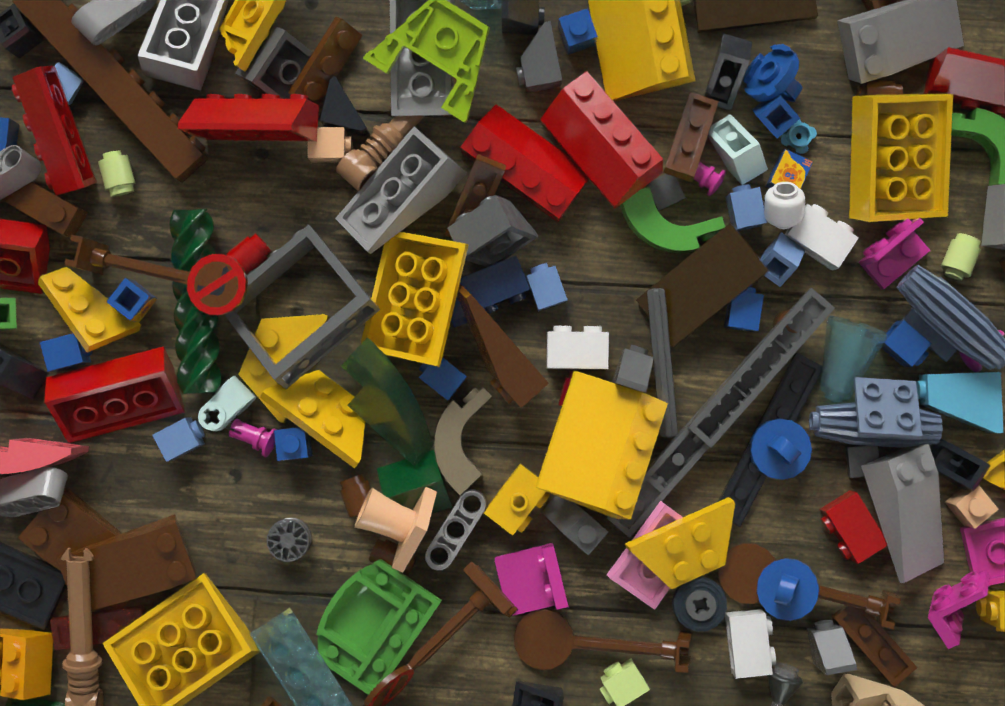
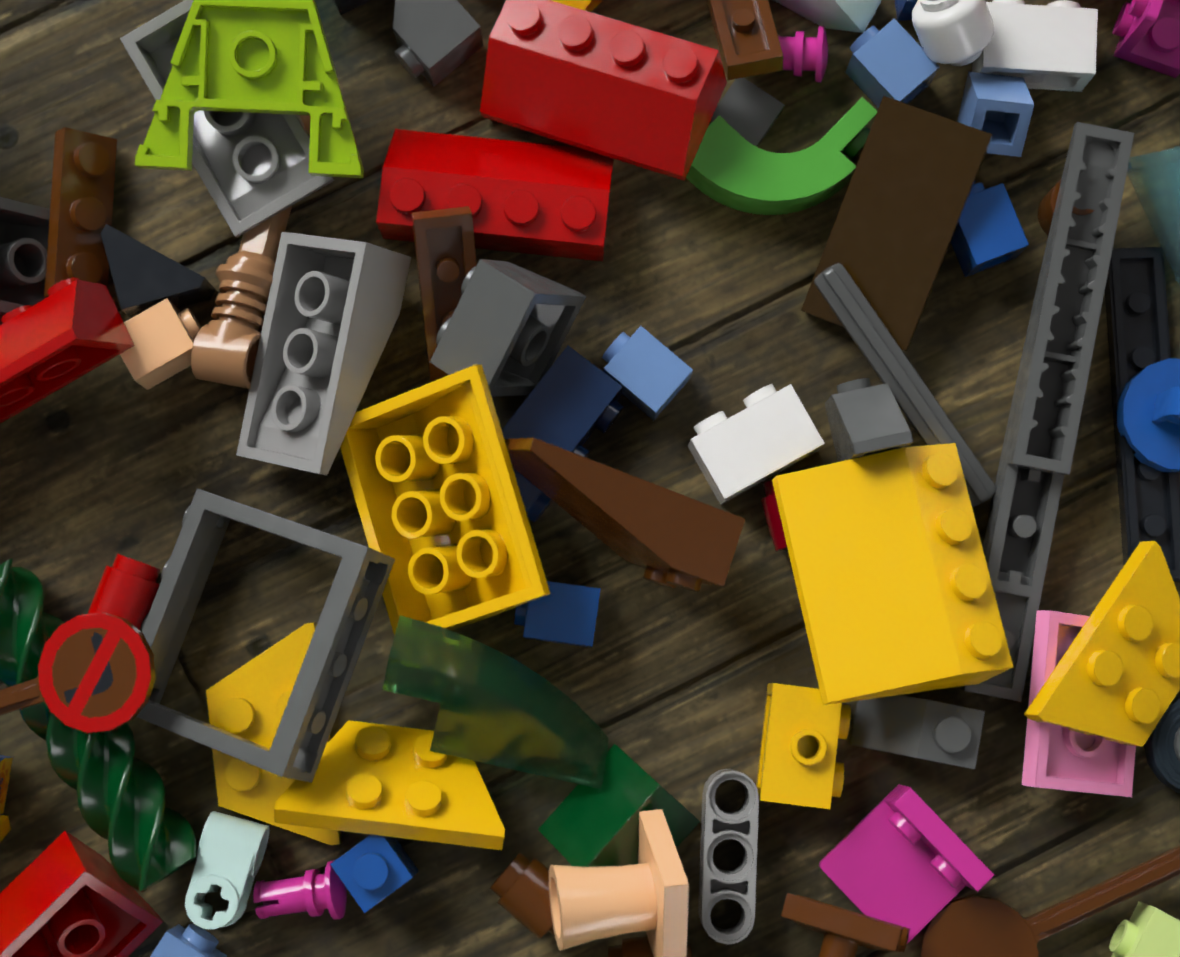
camera: 35 degrees left, 5 degrees down
dark tan arch [434,388,492,495] -> none

